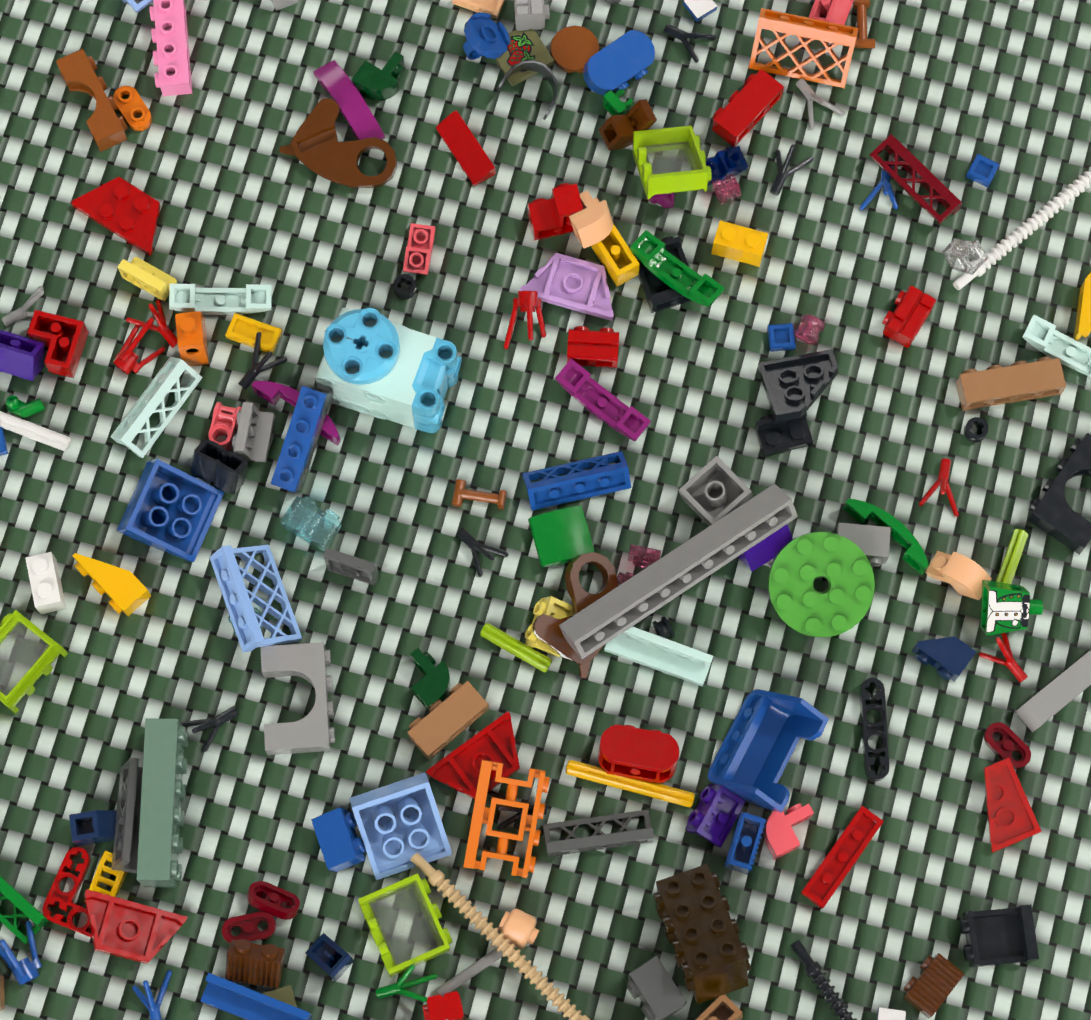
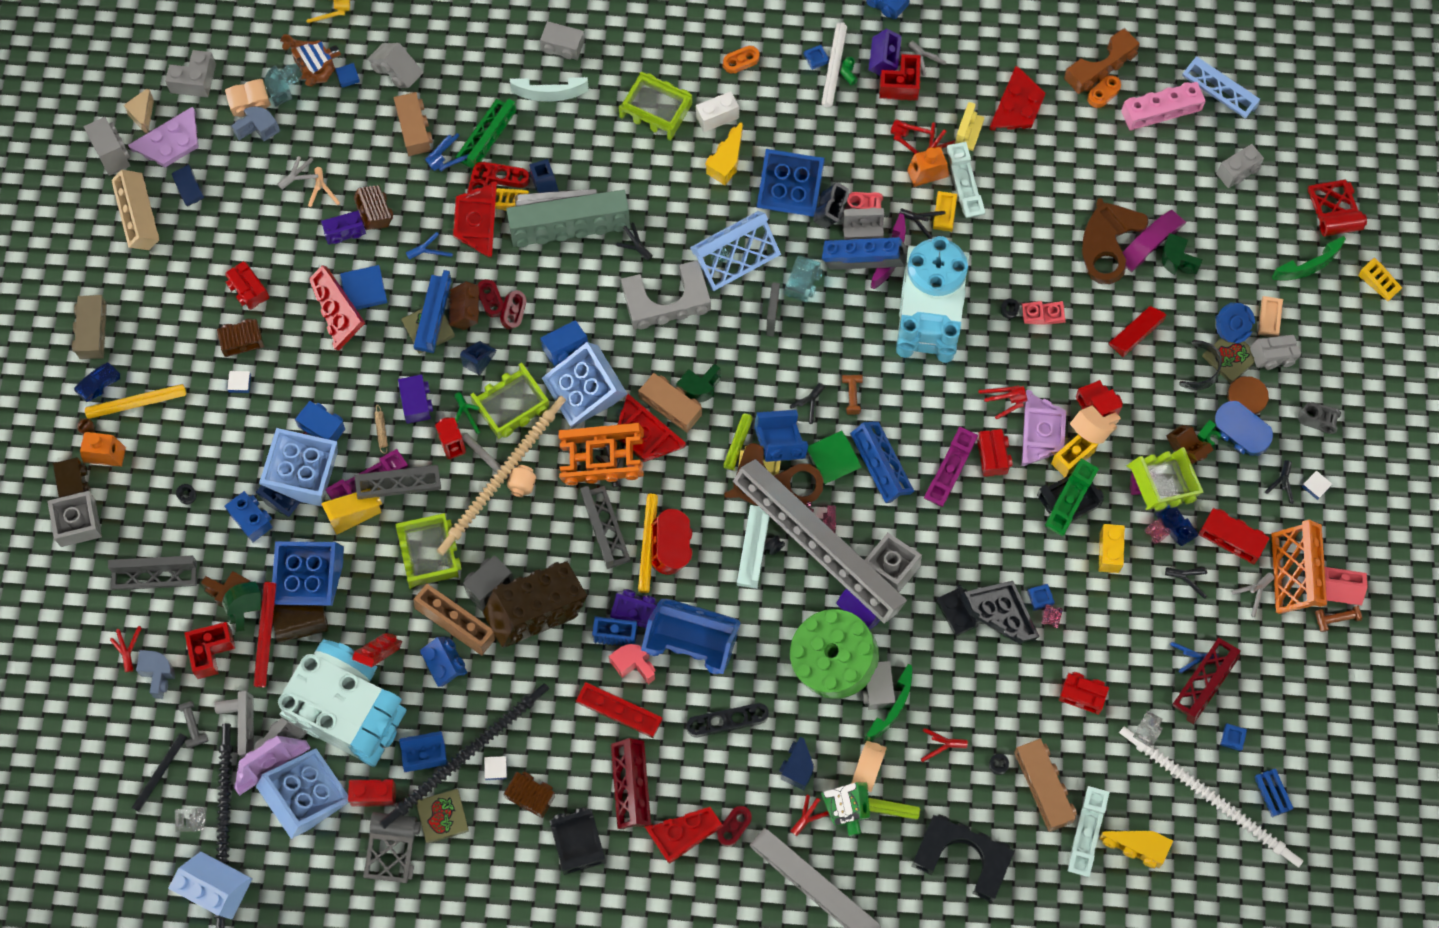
camera: 80 degrees right, 5 degrees down
light aqua fence [110,357,203,458] -> none
none -> dark red fence [611,738,651,830]
none -> blue panel [754,410,808,462]
none -> blue tile [1254,768,1294,817]

